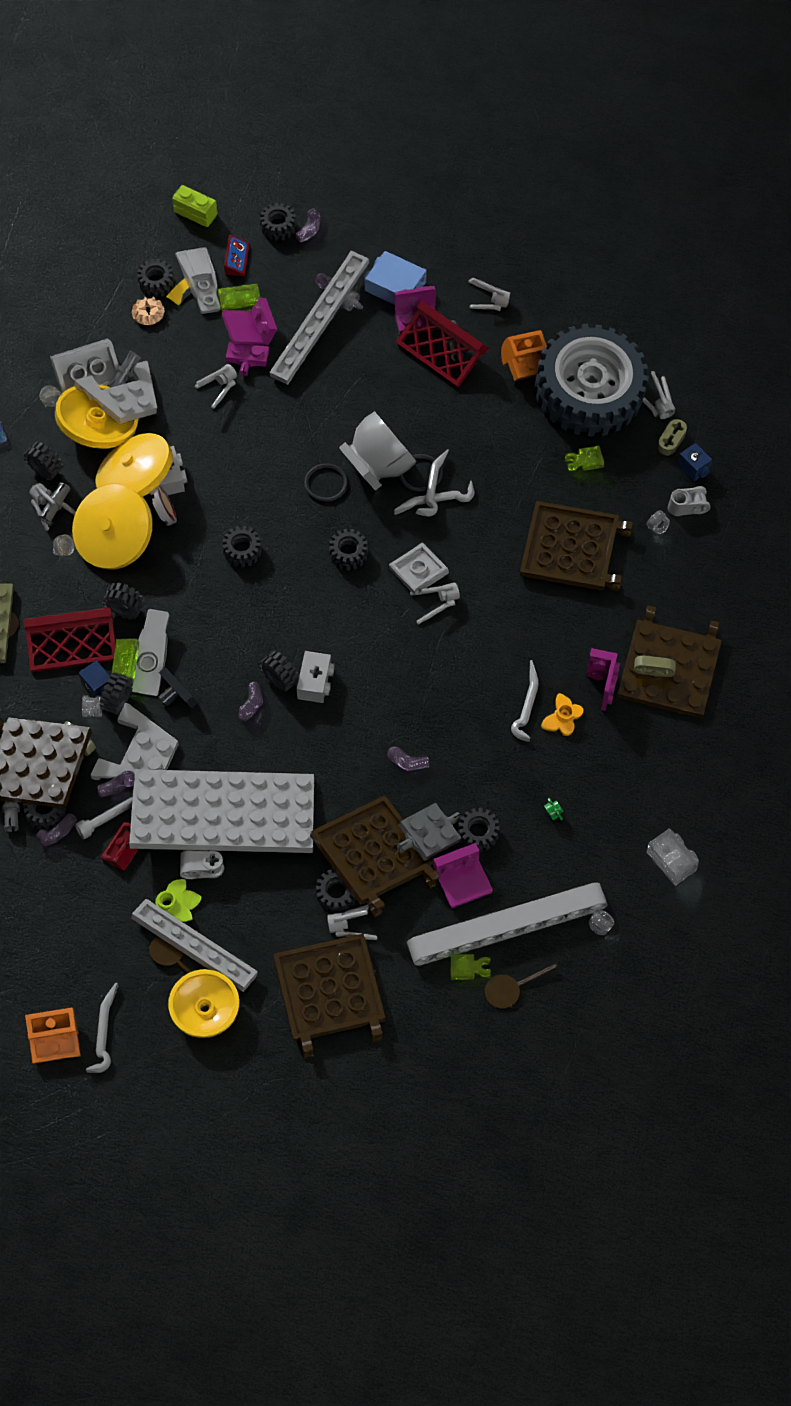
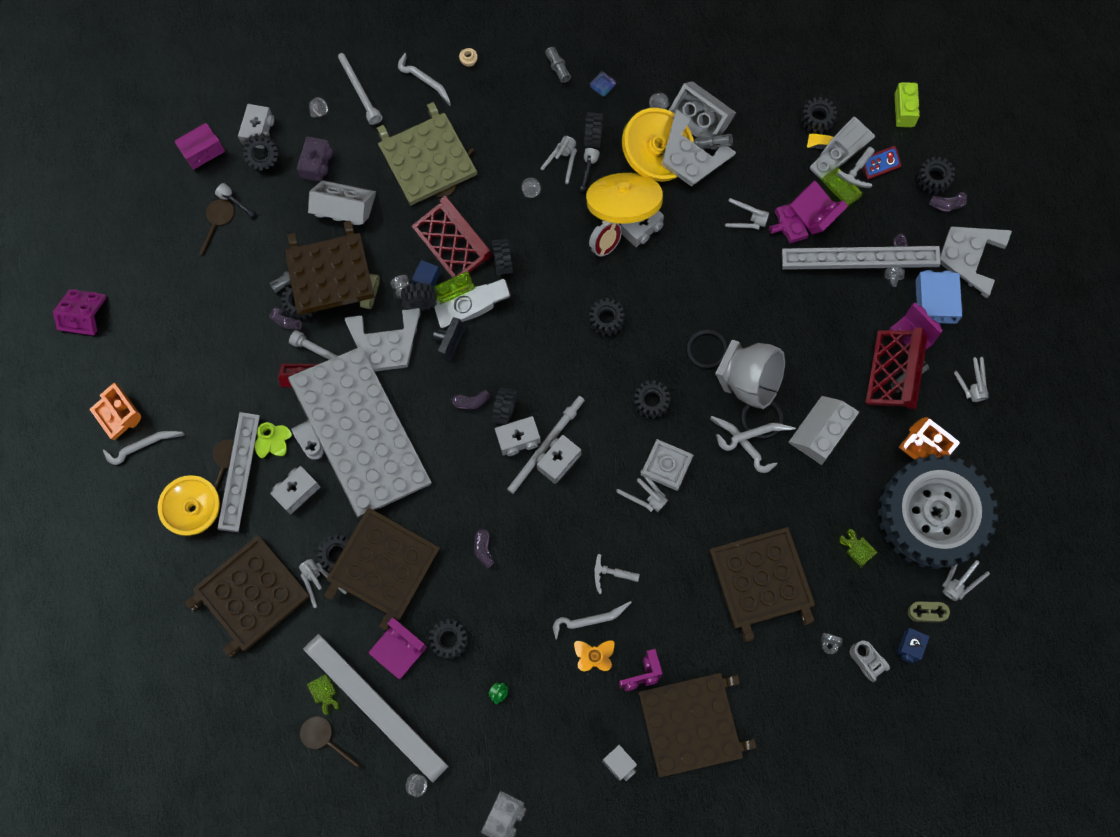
camera: 65 degrees right, 10 degrees up
dark grey pin [39,482,71,524] -> none
yellow dish [72,484,152,570] -> none
clear purple arm [97,770,135,797] -> none
light nougat gear [132,297,164,325] -> none
dark grey plate [397,803,461,861] -> none
olive beam [634,656,676,677] -> none
none -> light grey brick [270,466,320,515]
none -> light grey bar [507,396,585,494]
none -> light grey brick [537,435,581,484]
none -> hinge [579,148,600,193]
none -> light grey piece [595,554,640,594]
none -> light grey brick [602,745,637,781]
none -> light grey slope [788,396,859,465]
none -> light grey piece [837,147,875,188]
none -> light grey wing [940,227,1012,298]

